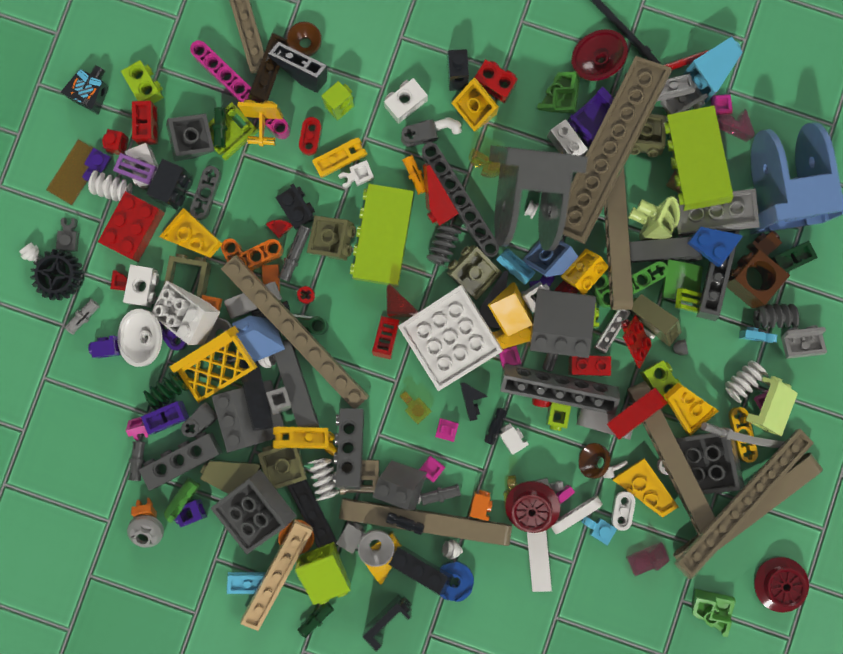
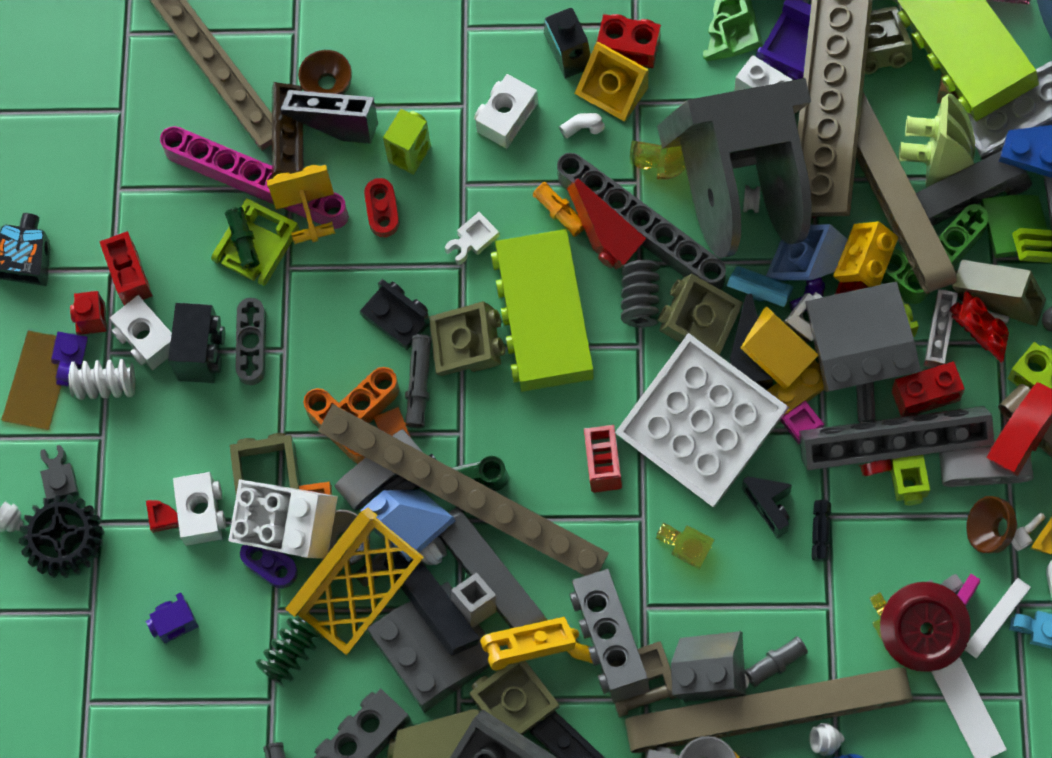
camera: 15 degrees left, 15 degrees down
light grey pin [64,299,100,335] -> none
red brick [98,191,165,262] -> none
medium lavender tile [113,153,157,185] -> none
white dish [117,309,162,367] -> none
lime brick [121,60,164,103] -> none
dark pink tile [126,417,148,441] -> none
dark purple brick [141,401,189,435] -> none
yellow wing [159,208,223,258] -> none
dark grey slope [166,114,214,161] -> none
dark grey piece [181,402,218,437] -> none
red tile [266,220,293,239] -> none
red bush [297,286,315,304] -> none
white piece [308,458,340,501] -> none
yellow plate [312,137,368,178] -> none
black axle [386,512,424,535] -> none
clear red slope [387,284,418,318] -> none
dark grey piece [401,120,438,147] -> none
dark pink tile [419,455,446,483] -> none
dark pink tile [435,418,459,442] -> none
orange brick [469,490,493,521] -> none
white brick [499,423,529,455] -> none

